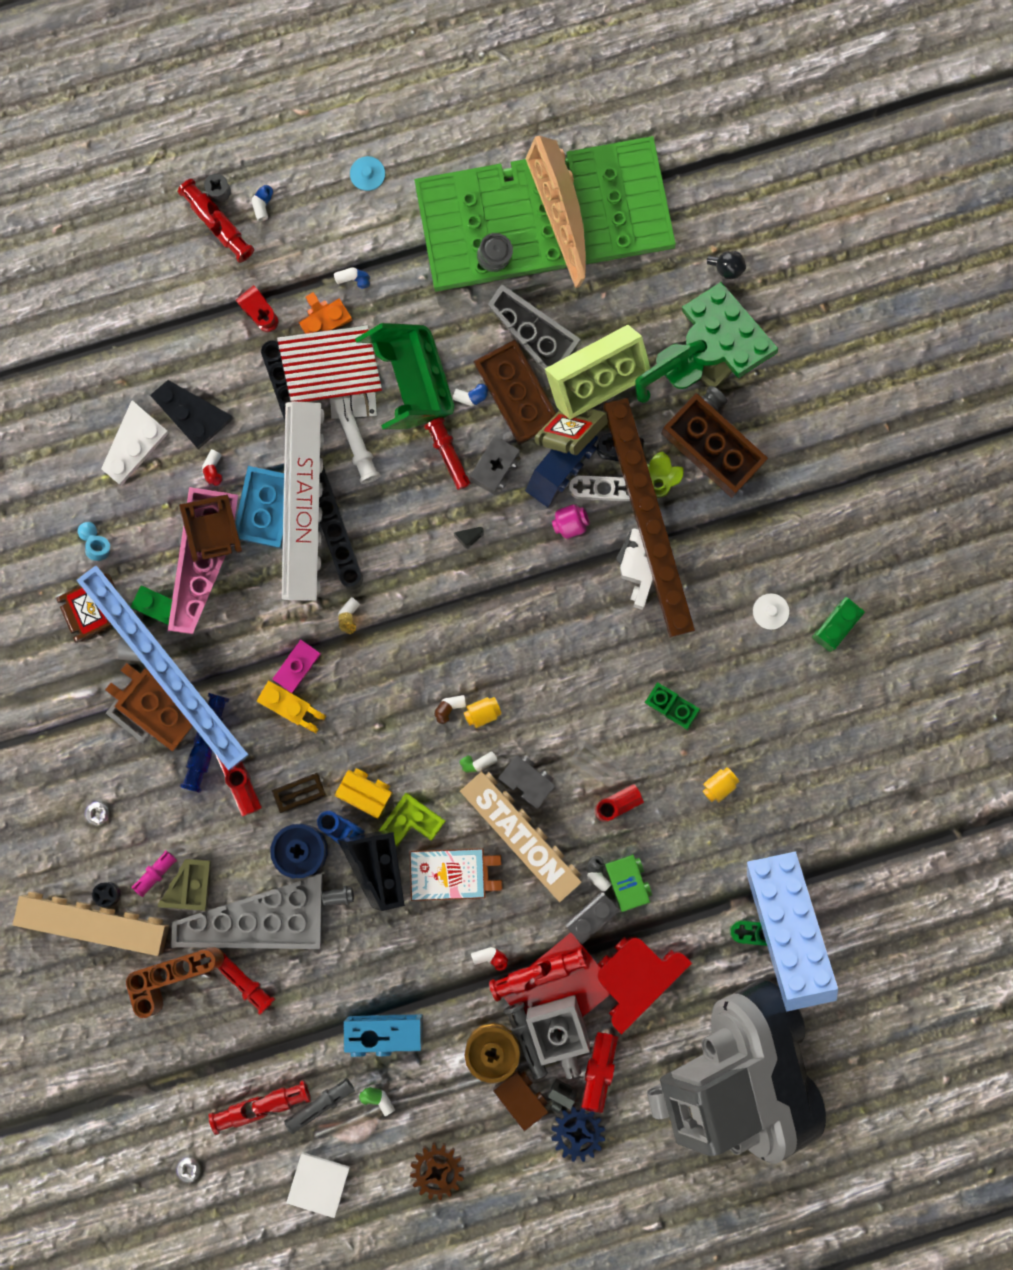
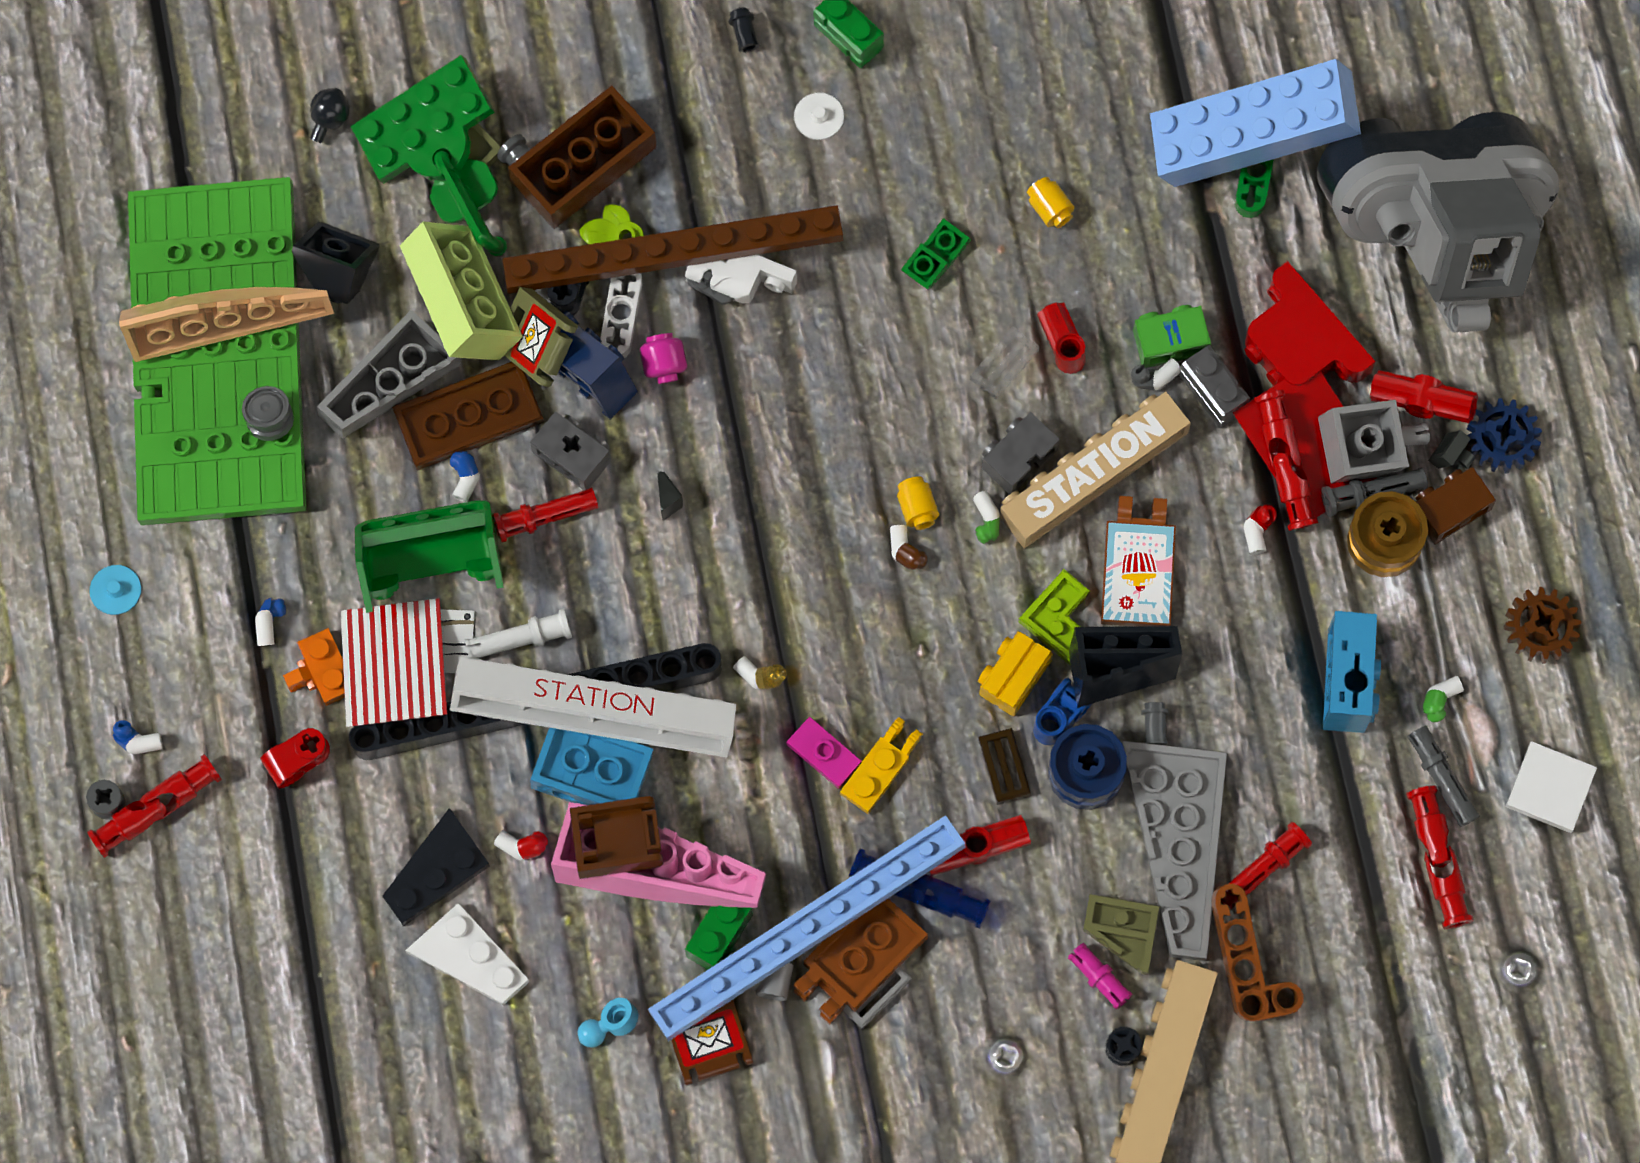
camera: 85 degrees left, 10 degrees down
none -> black slope [292,221,380,304]
none -> black pin [728,7,759,53]

